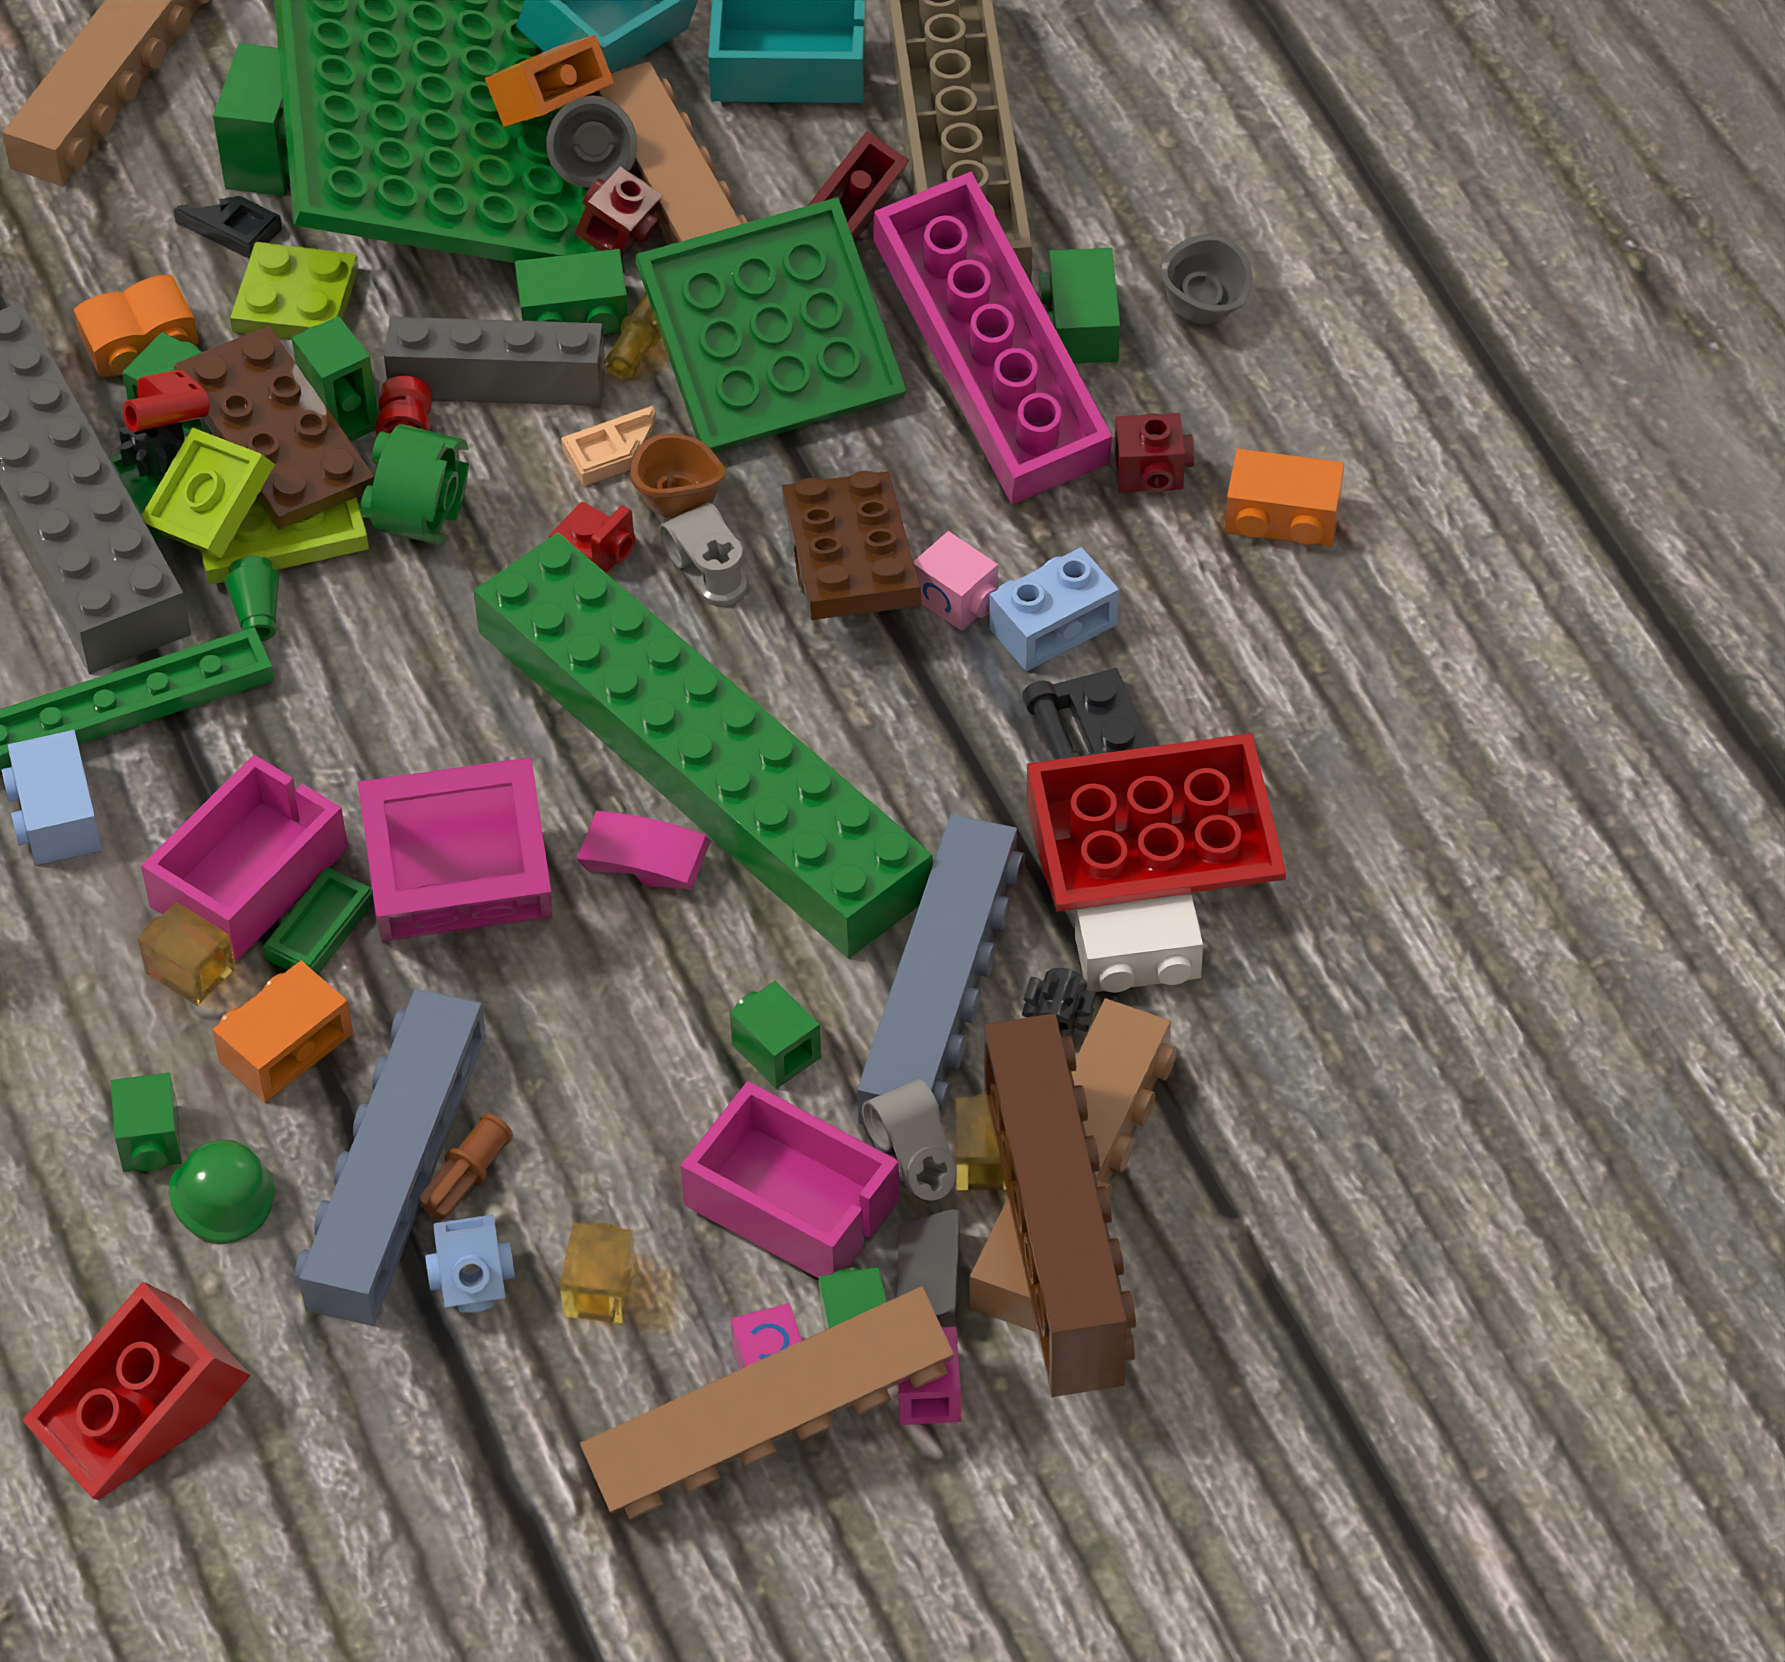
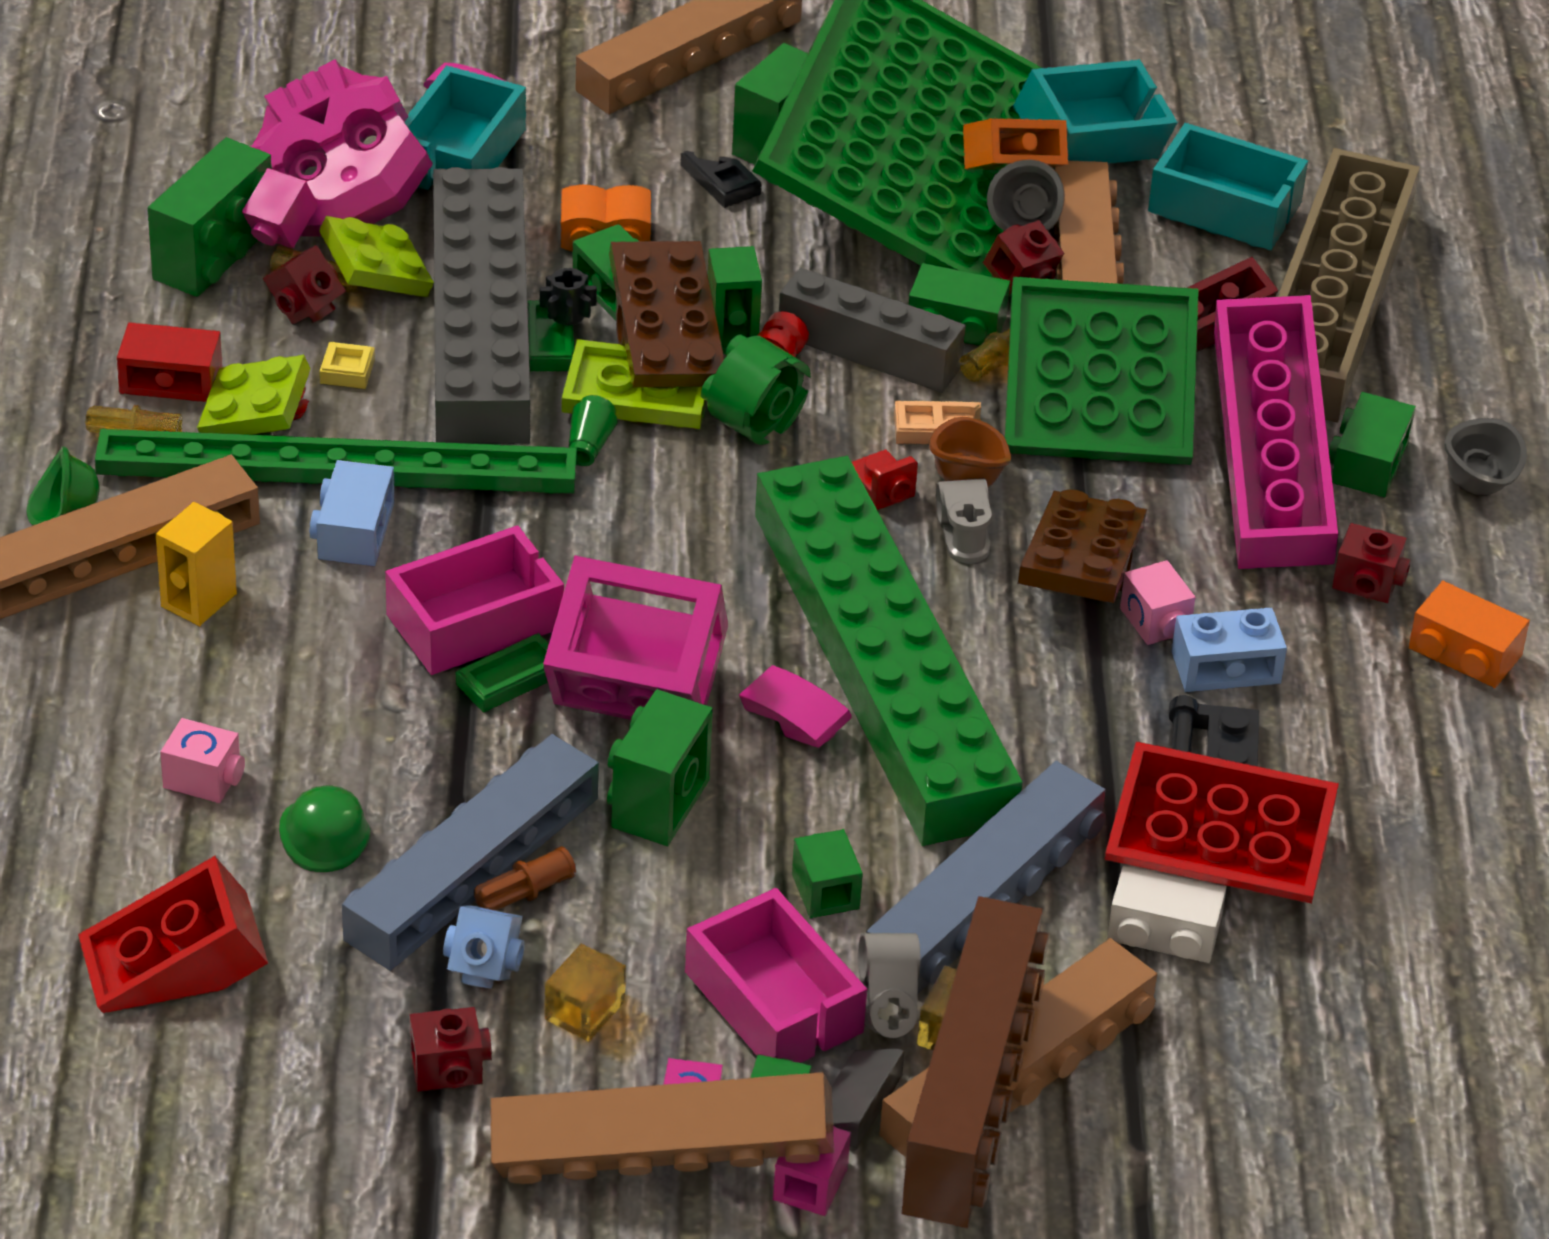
camera: 20 degrees right, 10 degrees down
green brick [111,1072,182,1172] -> none
red piece [122,369,210,432] -> none
clear yellow brick [138,901,236,1006] -> none
lime plate [141,427,275,559] -> none
orange brick [212,961,353,1103] -> none
lime plate [230,242,359,339] -> none
black gear [1022,968,1097,1036] -> none
none -> bright pink brick [160,718,245,803]
none -> dark red brick [409,1007,492,1092]
none -> green brick [607,689,713,847]

